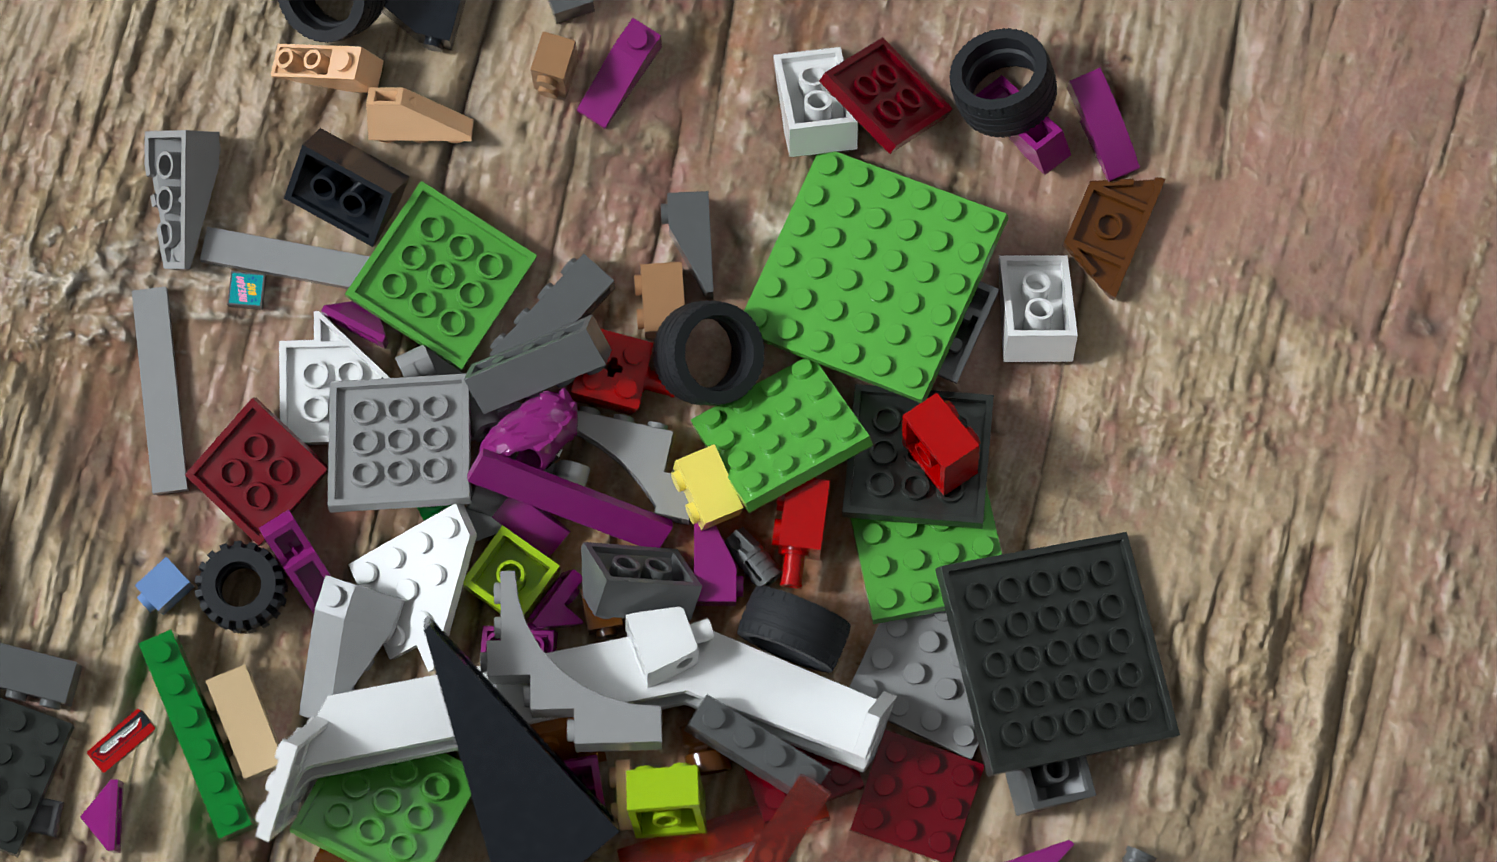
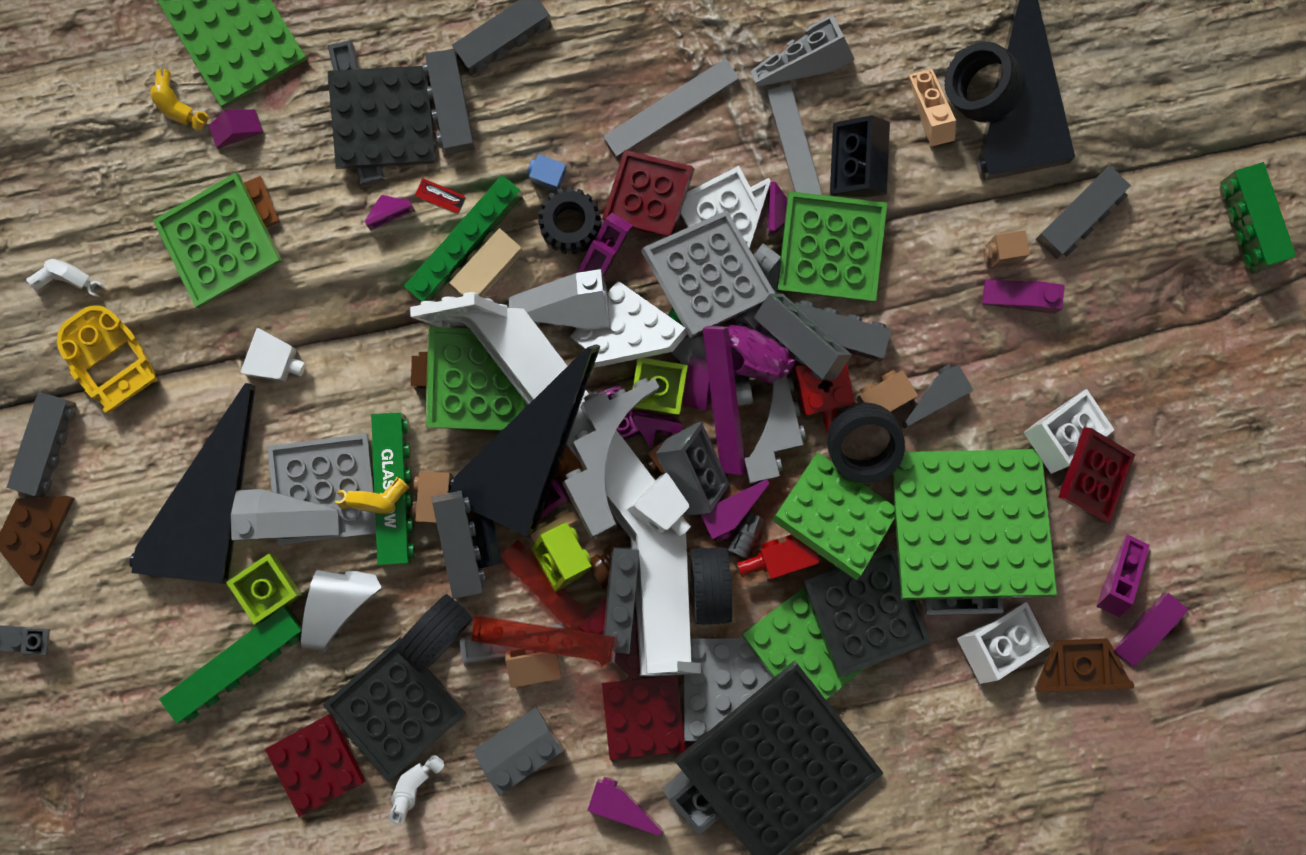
camera: 65 degrees right, 5 degrees up
tile [227,271,267,310] -> none
light nougat slope [366,87,474,143] -> none
light yellow brick [671,444,743,531] -> none
red brick [902,393,980,496] -> none
black tyre [949,28,1057,138] -> none

